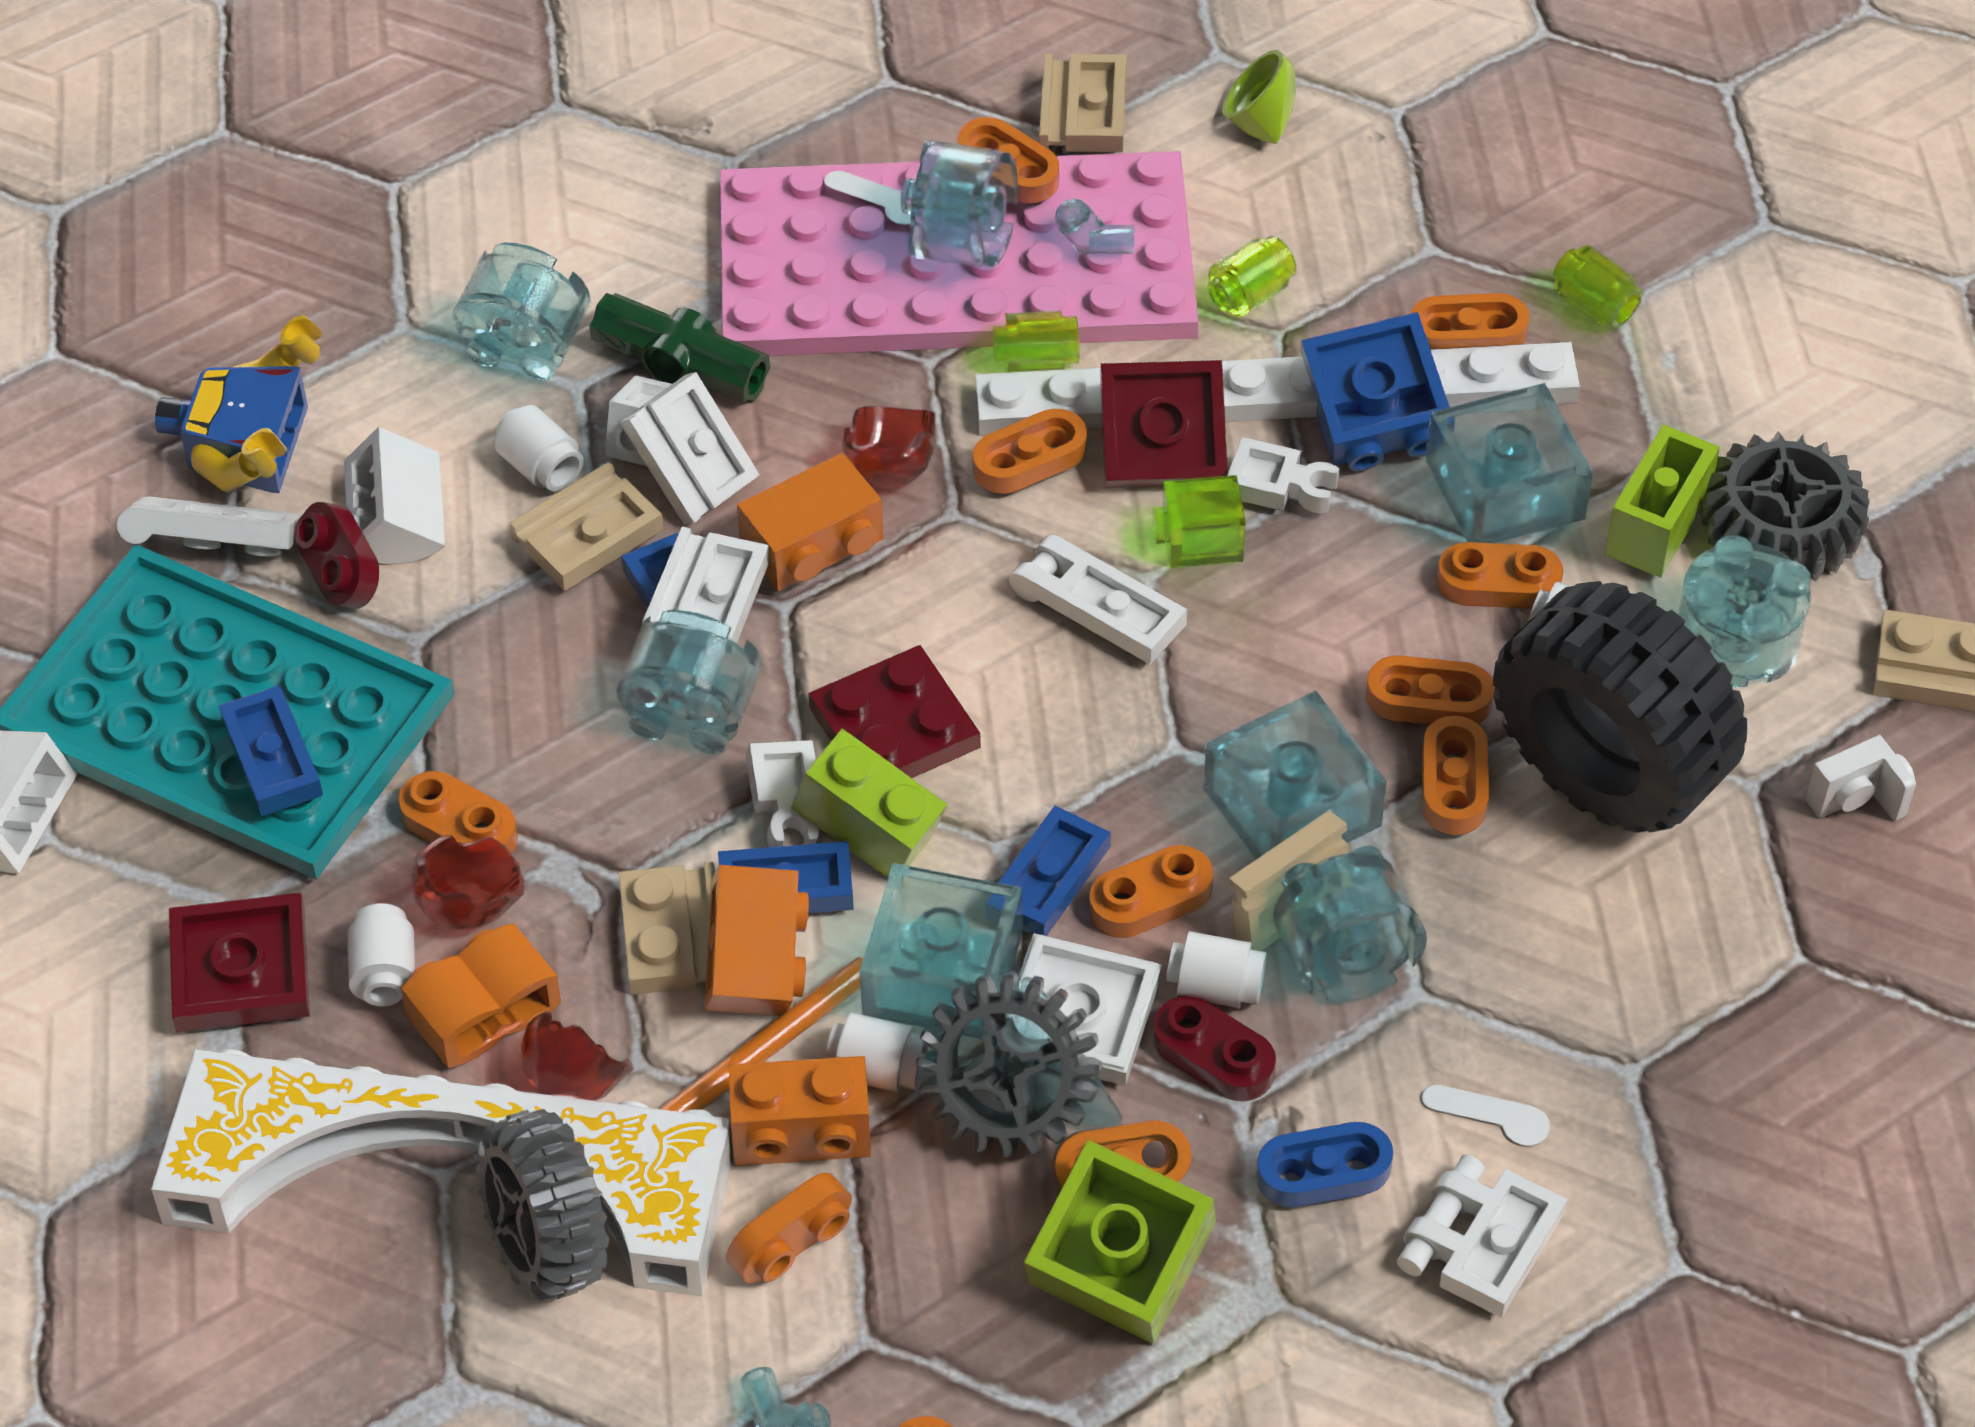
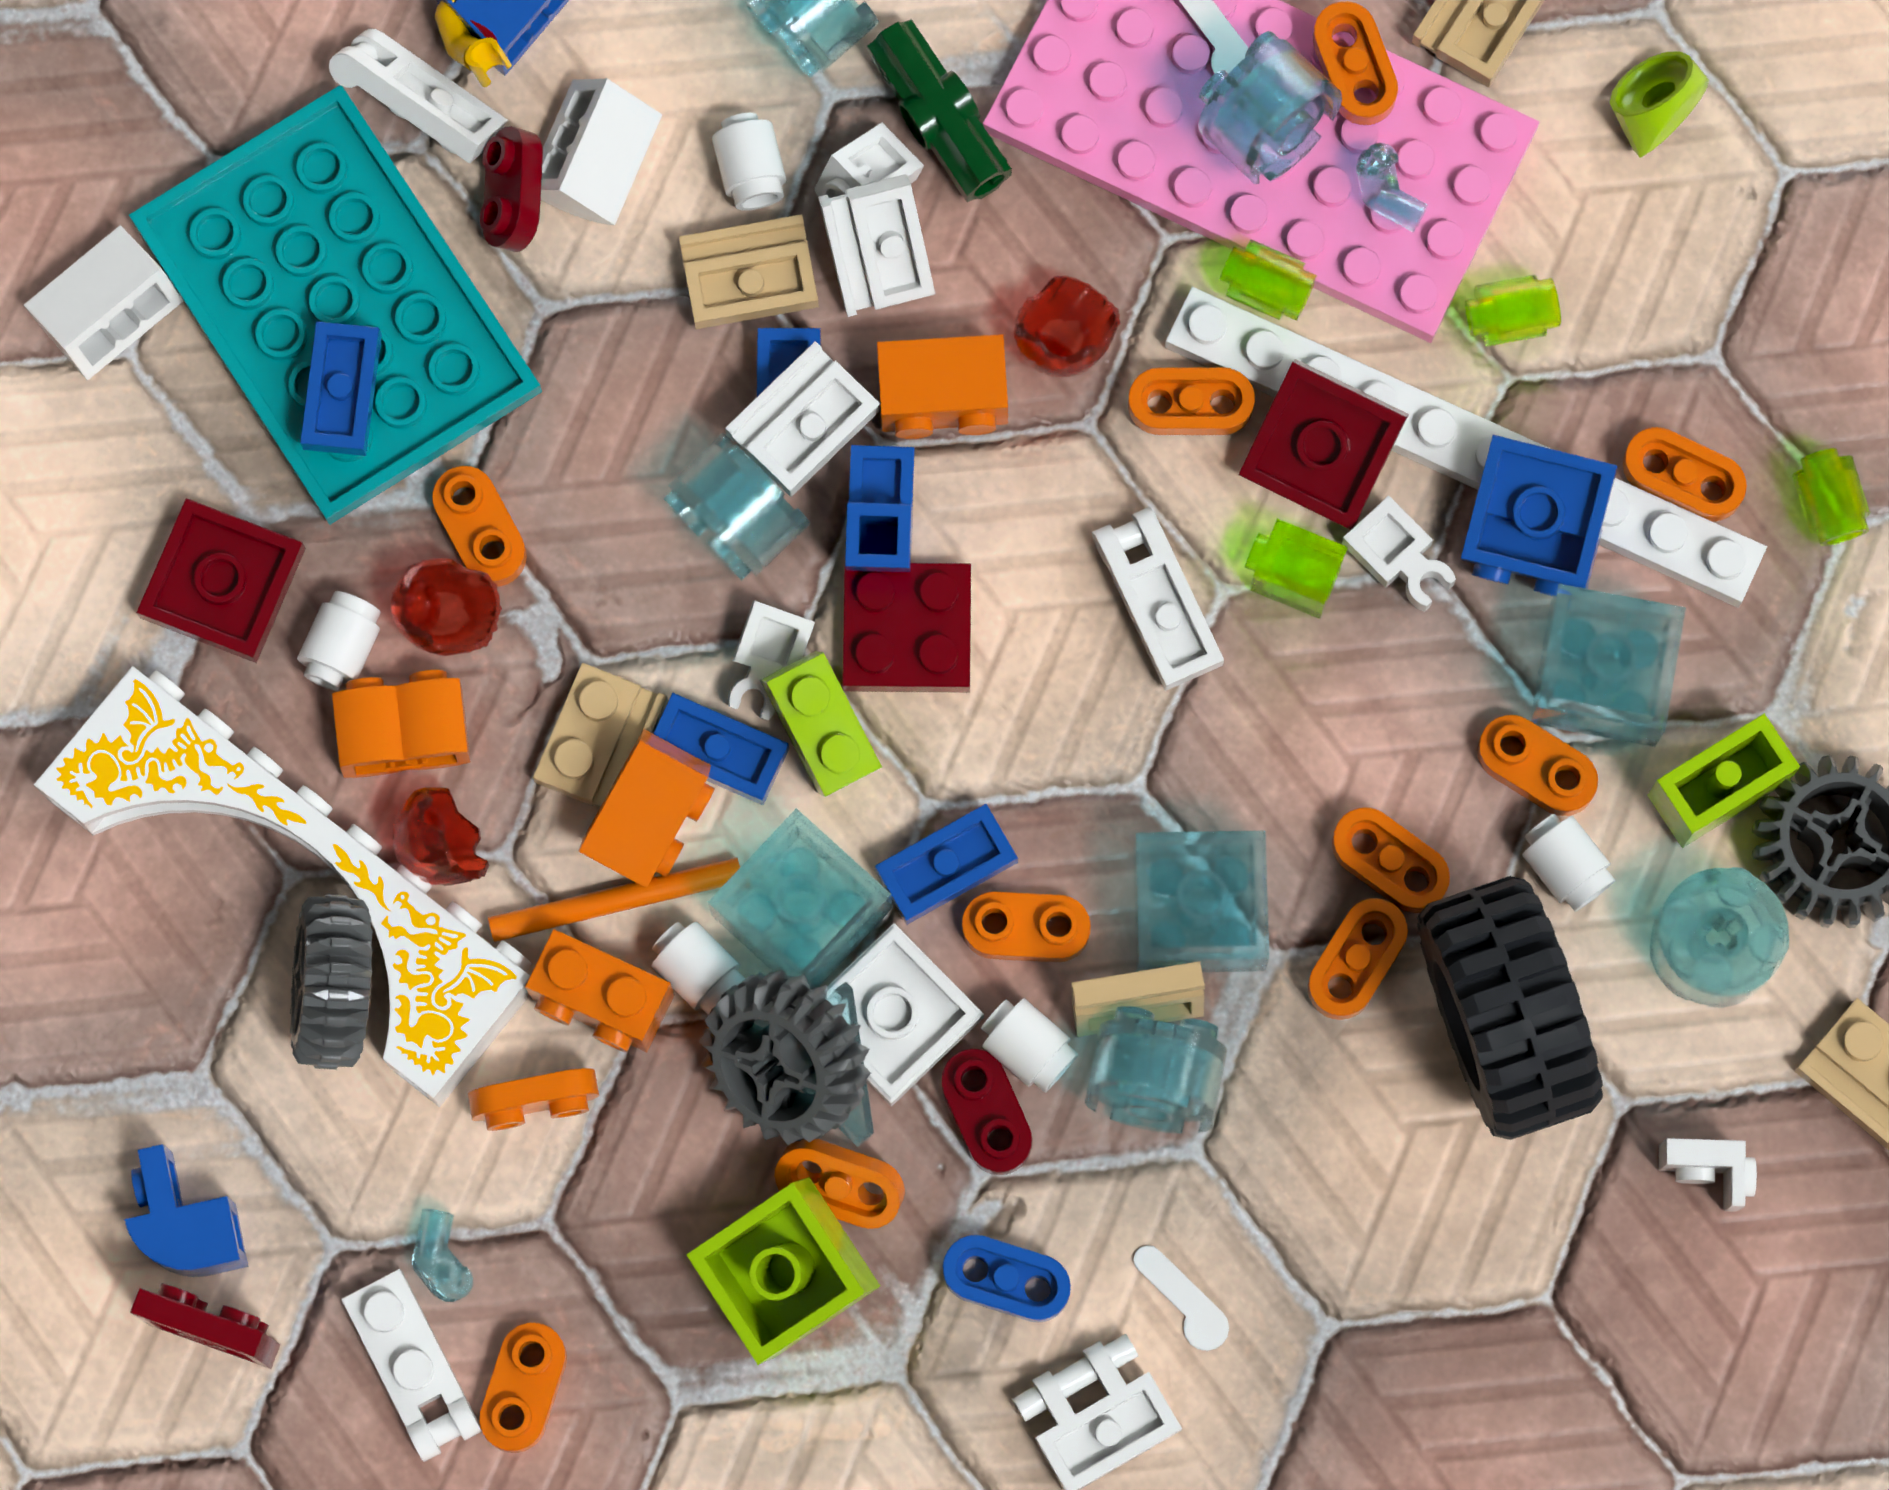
camera: 30 degrees right, 25 degrees up
none -> blue brick [845,445,915,572]

